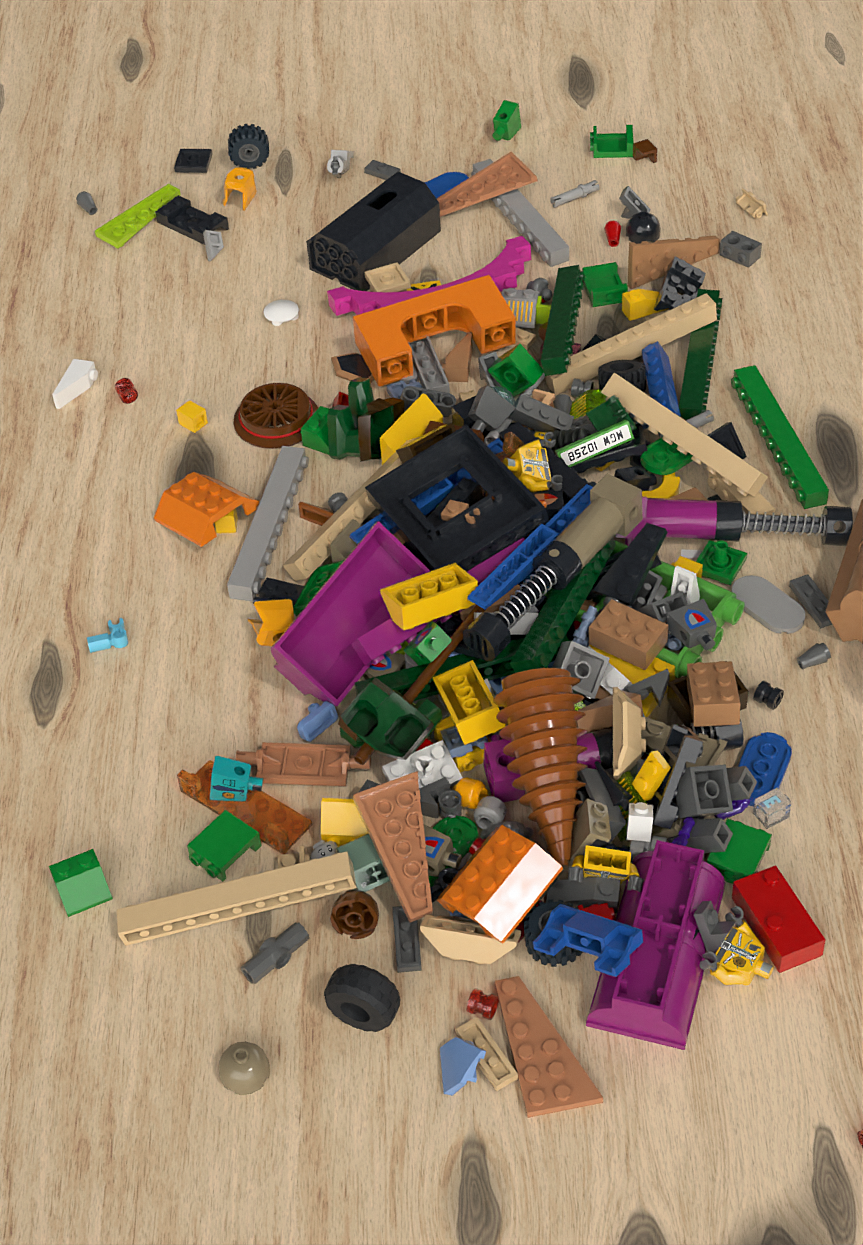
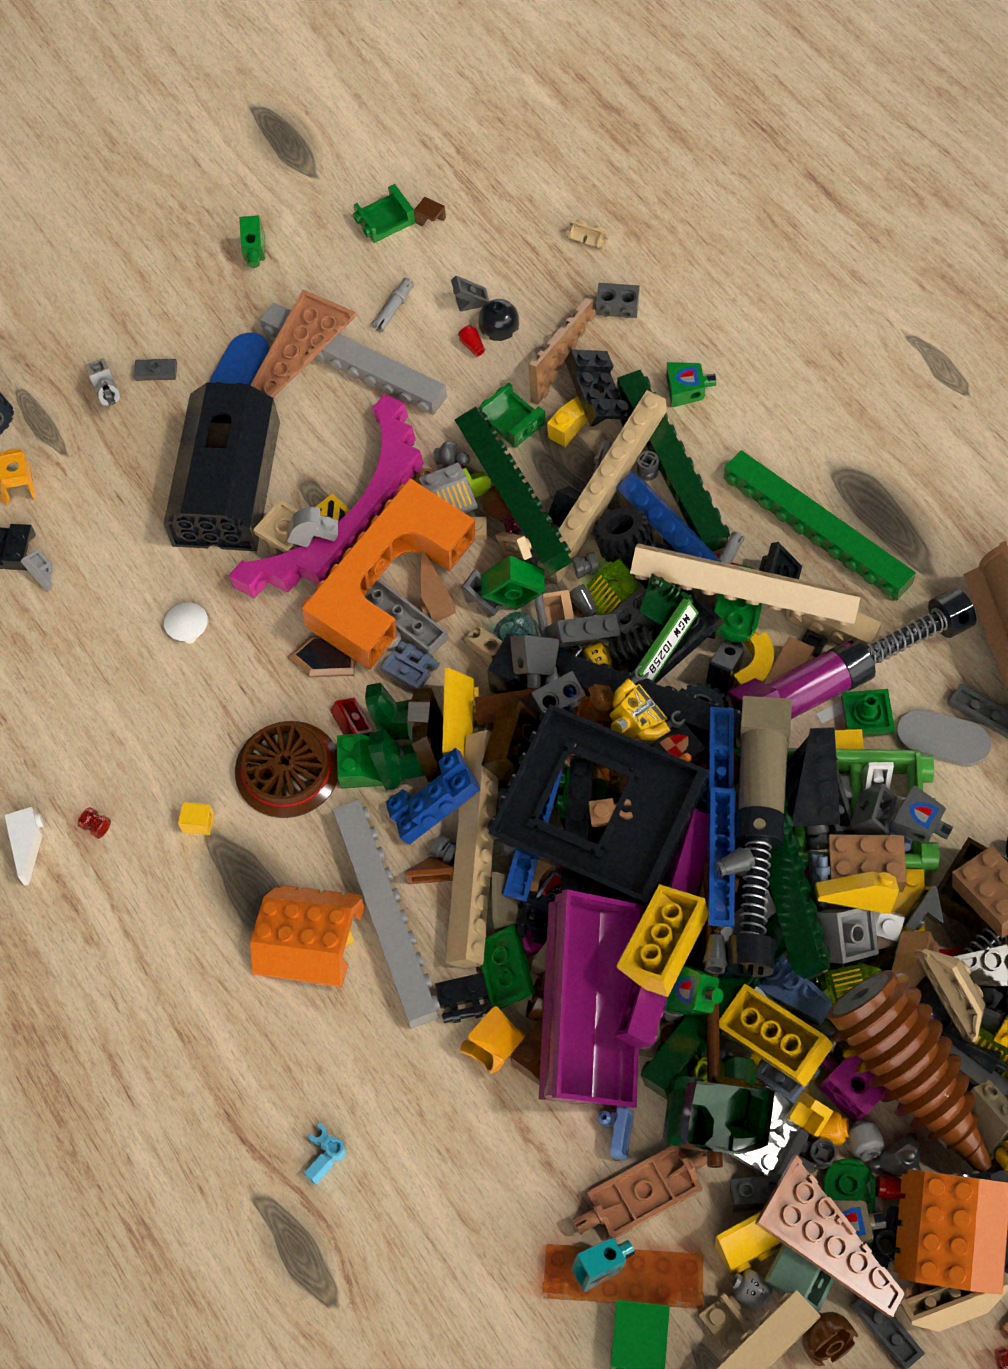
camera: 30 degrees left, 15 degrees up
dark grey beam [400,386,456,417] -> none
none -> light grey brick [287,507,338,548]
none -> blue bracket [386,748,480,845]
none -> tan plate [495,532,532,560]
none -> dark grey brick [529,671,586,716]
none -> dark grey wheel [637,451,659,481]
none -> green torso [666,362,716,407]
none -> dark grey cone [702,934,728,974]
none -> dark grey cone [715,847,755,877]
none -> yellow panel [787,1091,834,1137]
none -> yellow slope [815,871,899,914]

